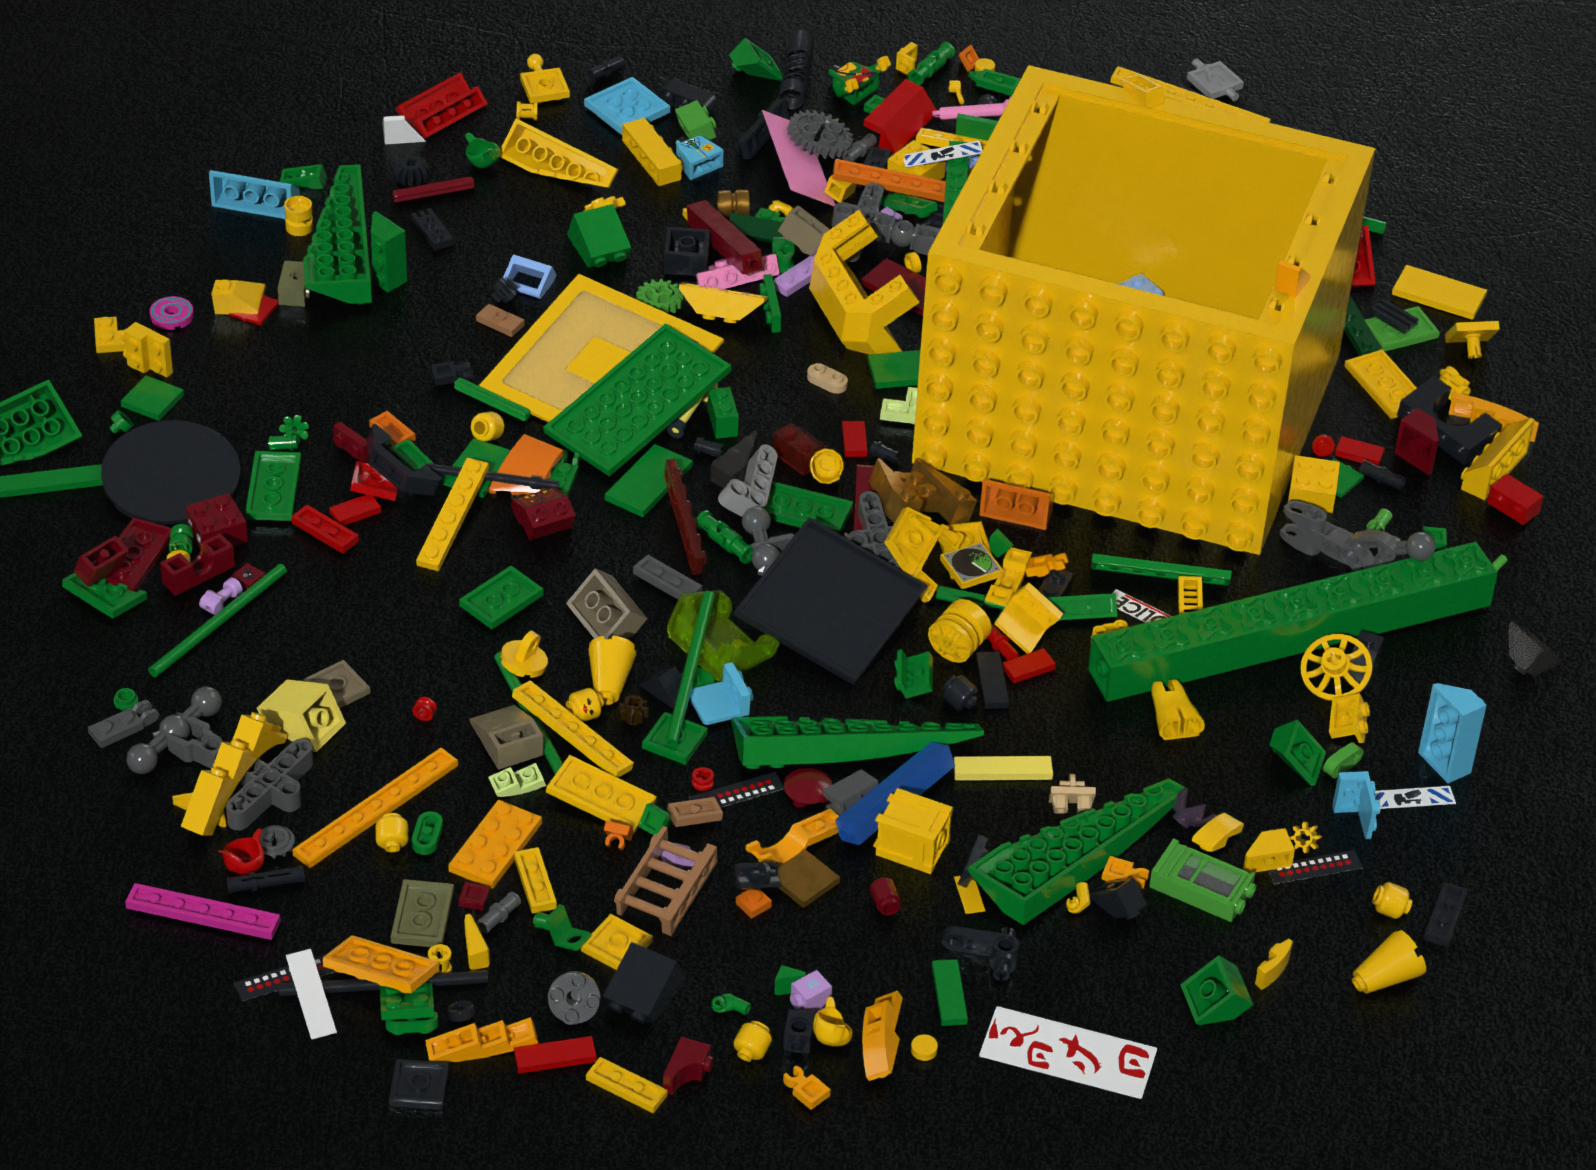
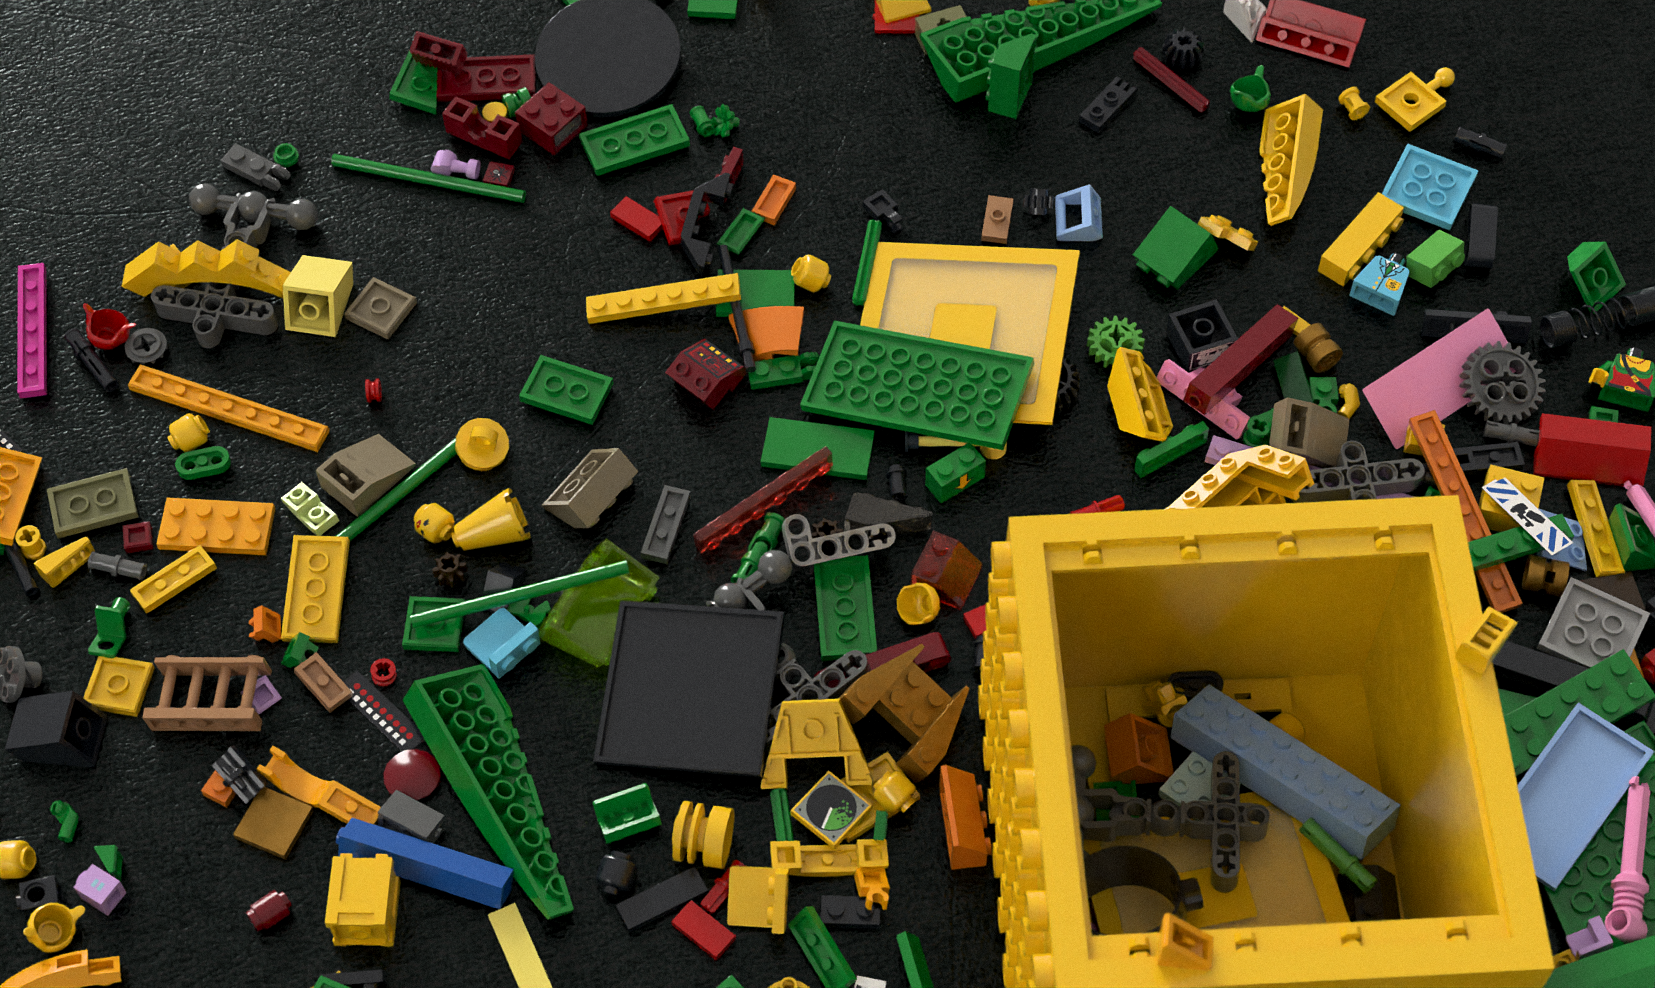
camera: 70 degrees right, 15 degrees up
red plate [291,505,359,554] -> none
yellow plate [512,680,634,778] -> none
none -> yellow head [873,770,916,814]
none -> red axle [1070,495,1125,514]

